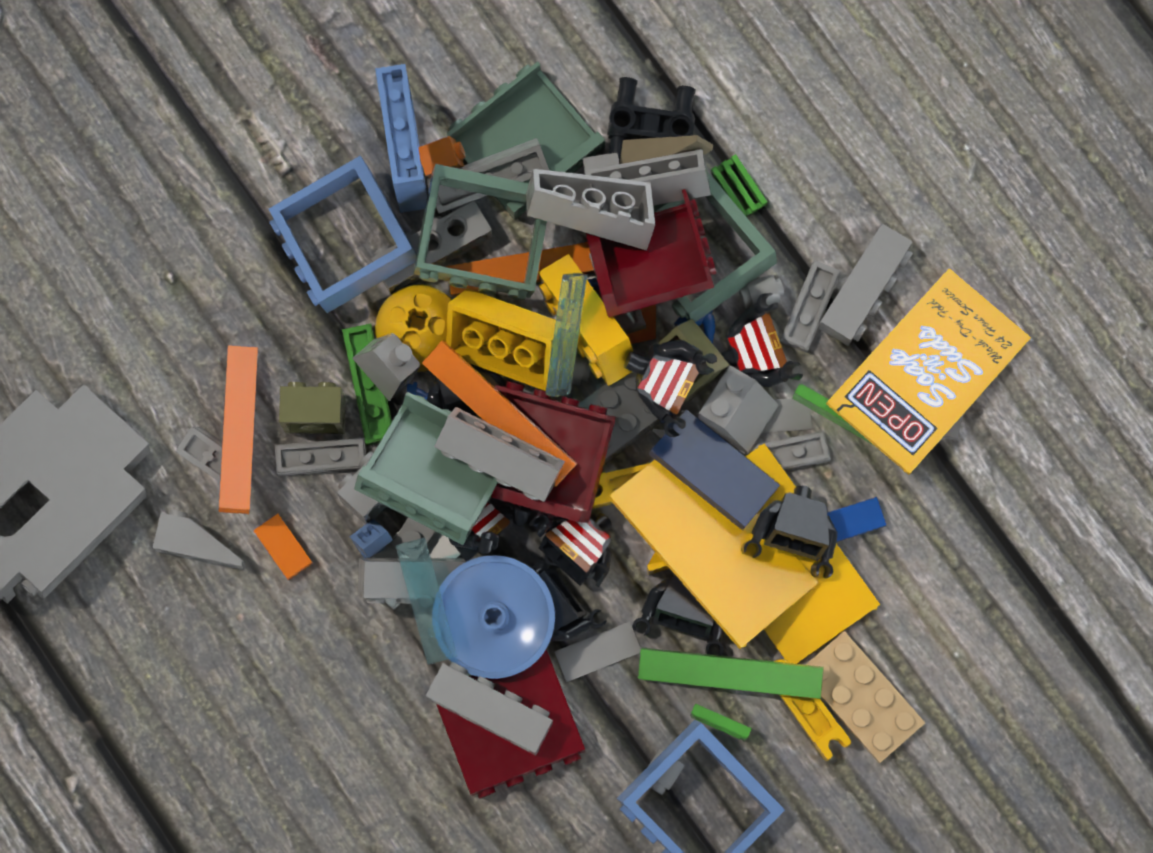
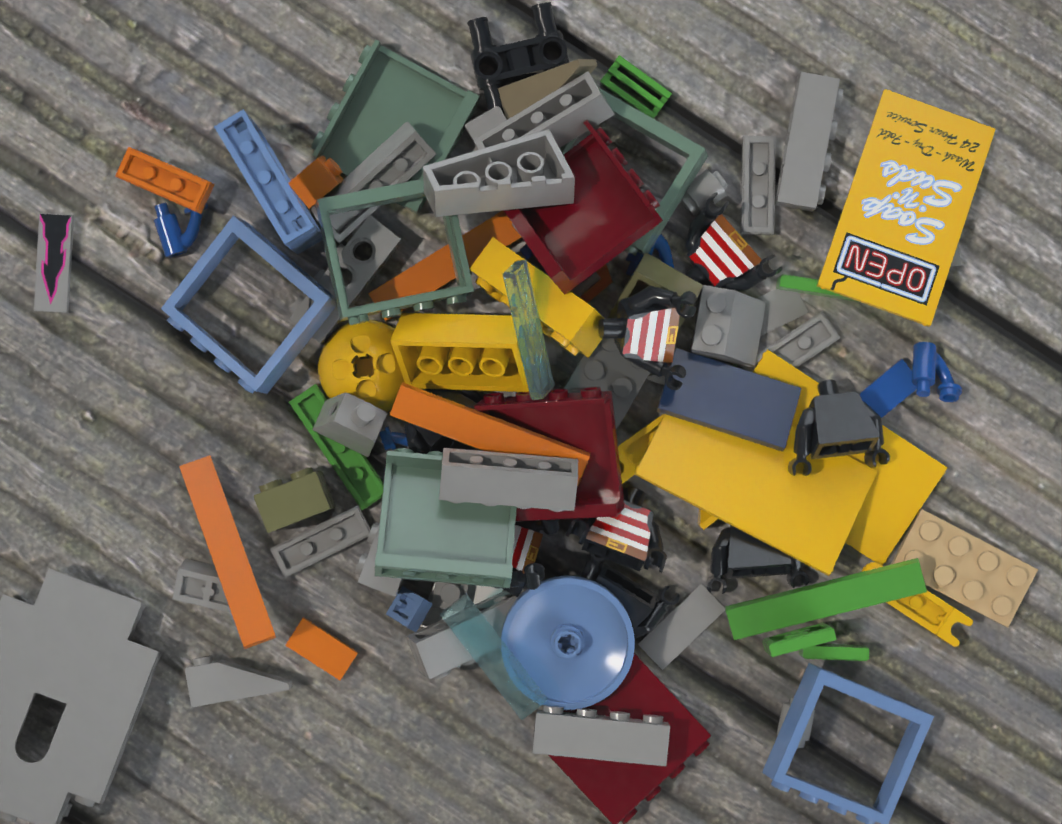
camera: 25 degrees left, 10 degrees up
none -> tile [34,213,74,313]
none -> orange tile [115,147,215,214]
none -> blue plant [154,203,208,258]
none -> bright green tile [762,622,837,657]
none -> blue plant [912,342,962,402]

